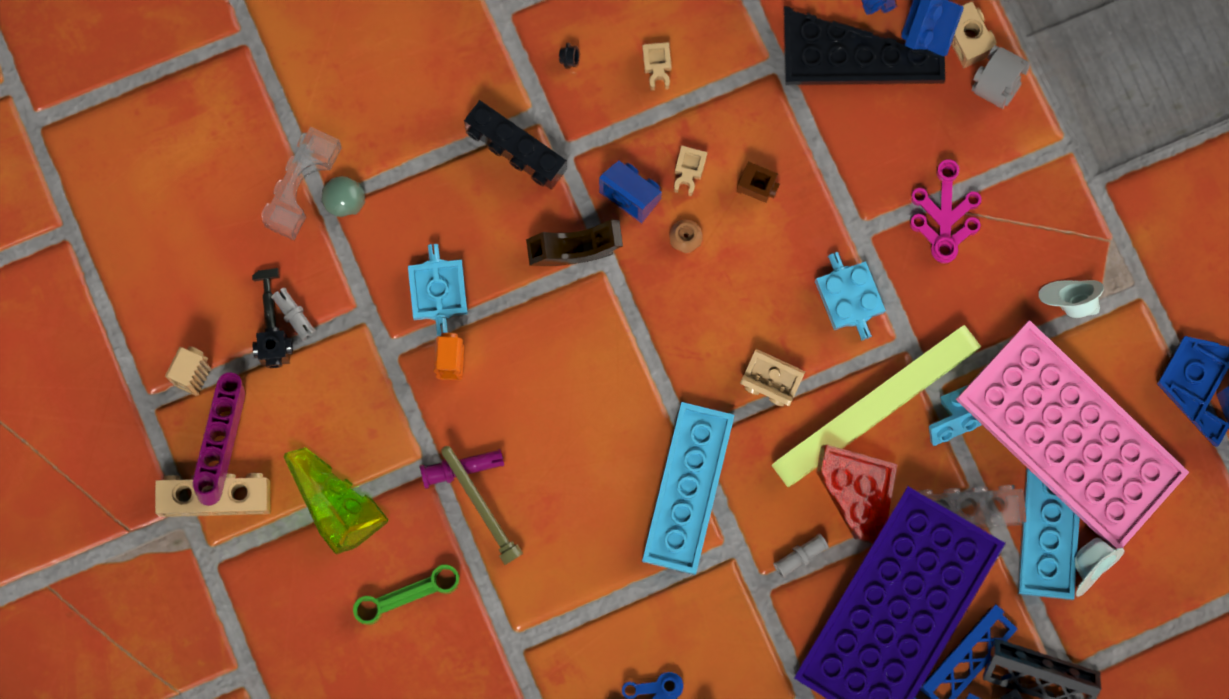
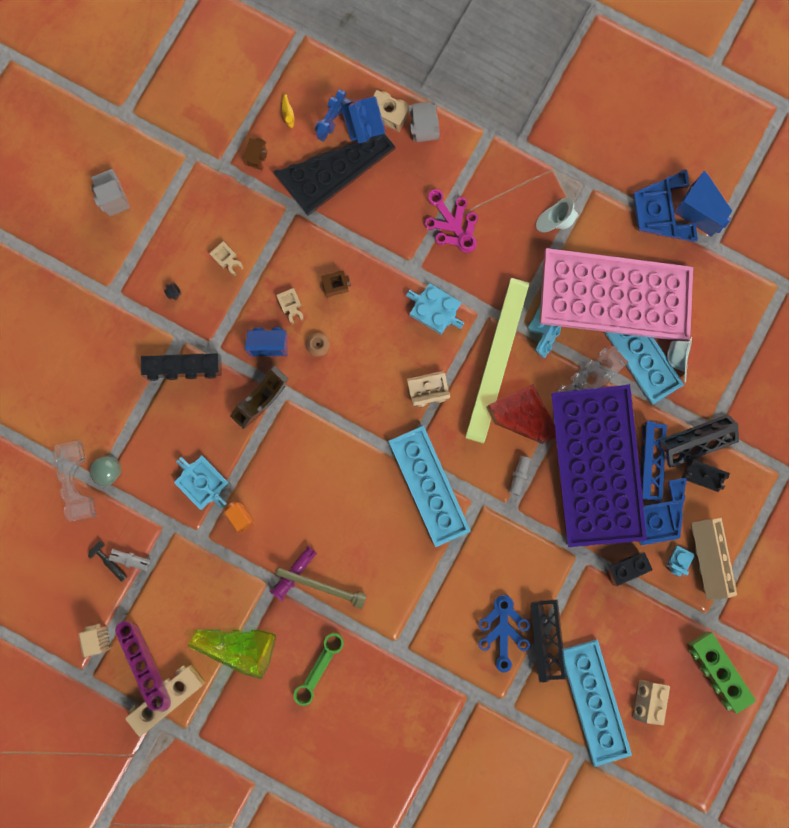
camera: 40 degrees left, 5 degrees up
black brick [252,327,293,368] -> none

